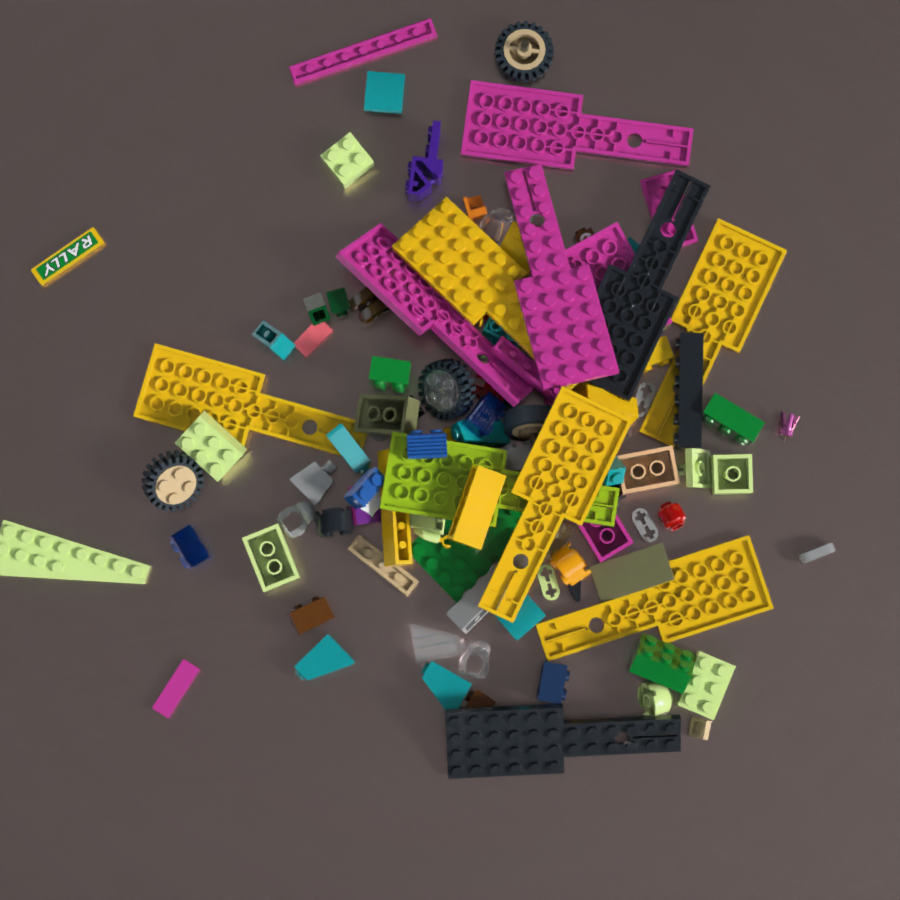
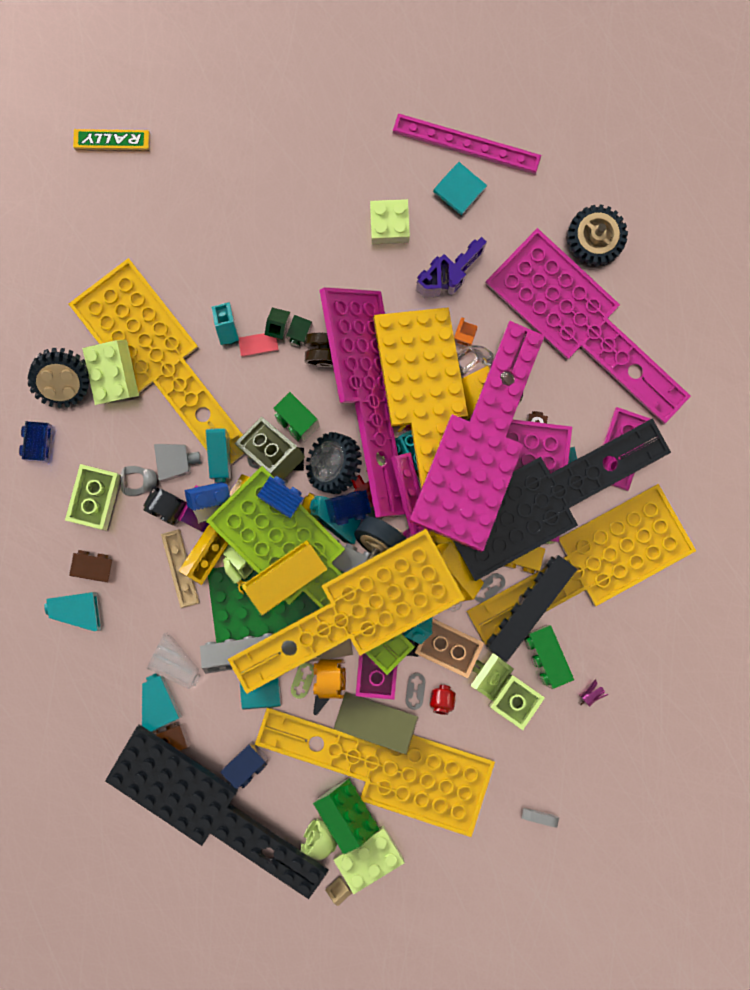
camera: 35 degrees right, 0 degrees up
clear piece [459,639,490,679] -> none

